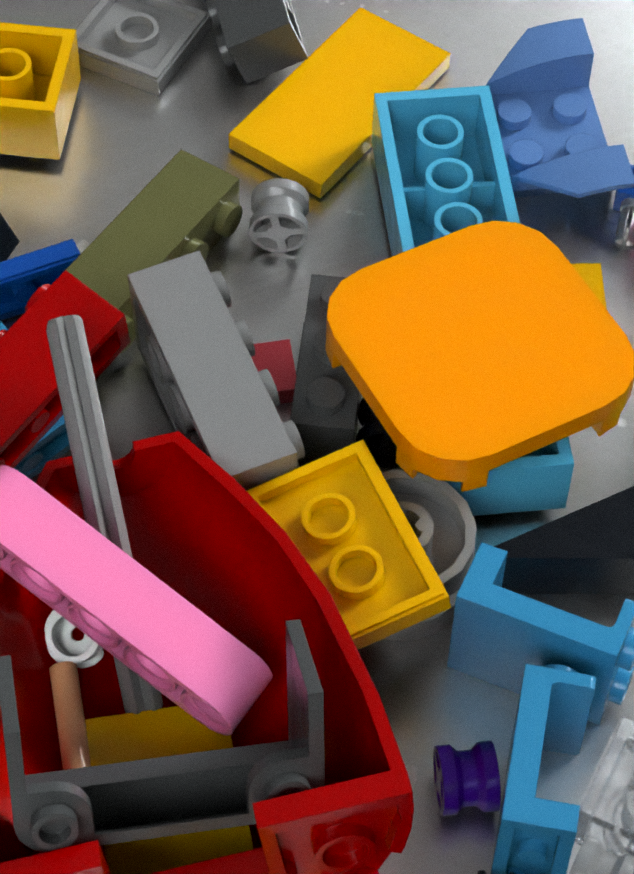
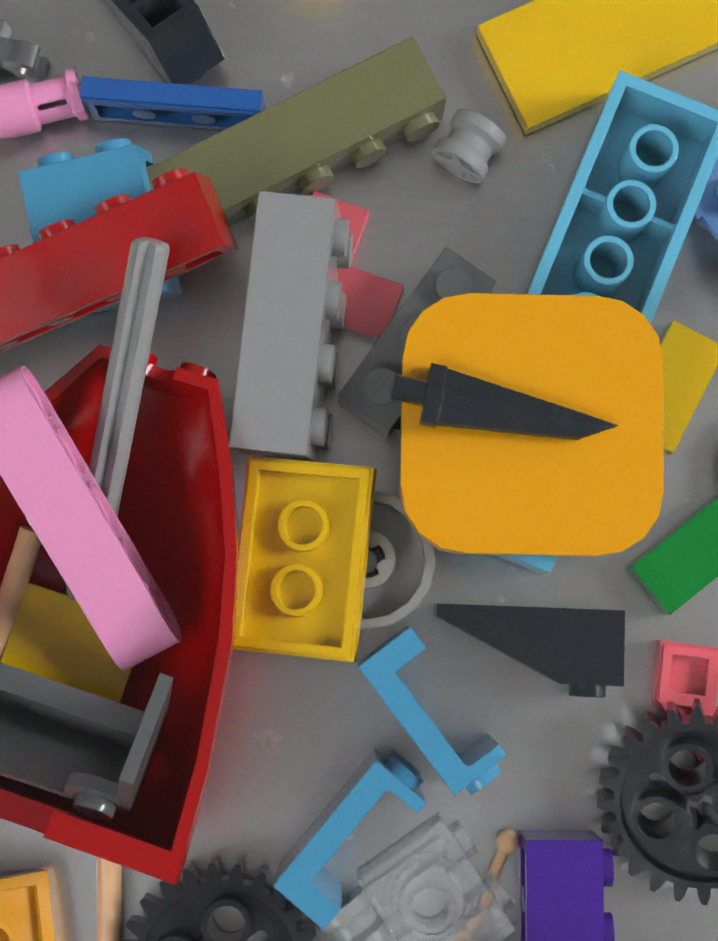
camera: 30 degrees right, 30 degrees up
dark purple wheel [433,740,501,817] -> none
none -> black bar [390,363,618,441]

